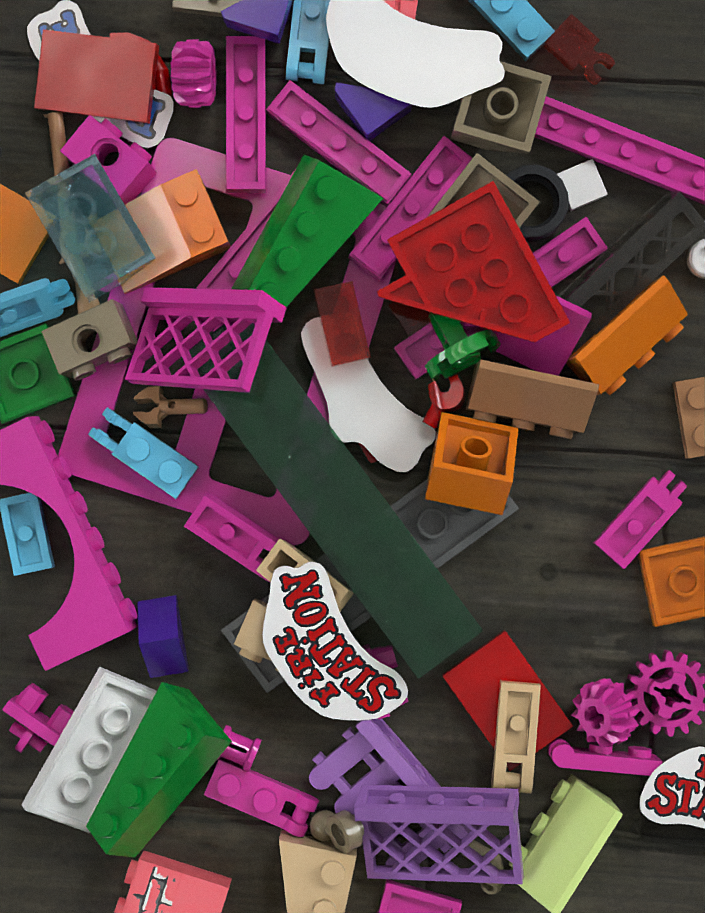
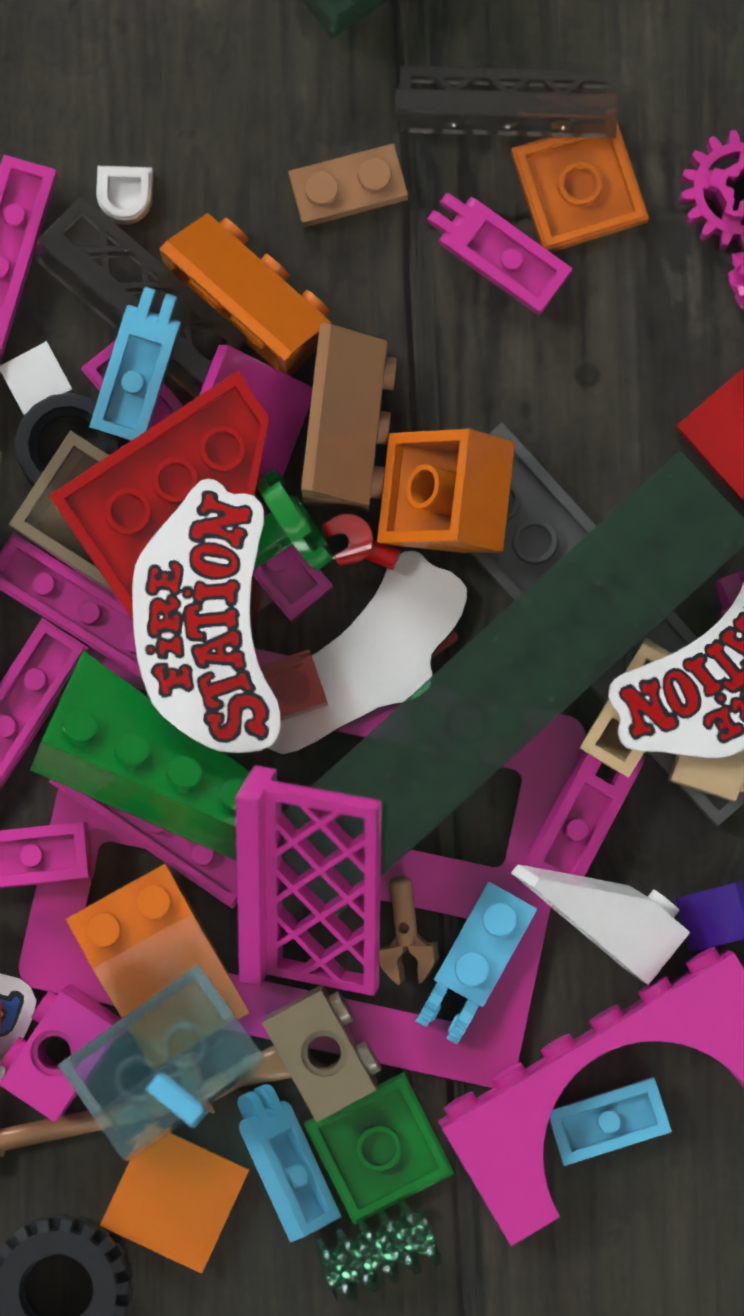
camera: 100 degrees left, 5 degrees down
none -> medium azure hinge [89,286,182,441]
none -> sticker [133,479,281,753]
none -> medium azure tile [146,1073,208,1128]
none -> white slope [511,864,690,985]

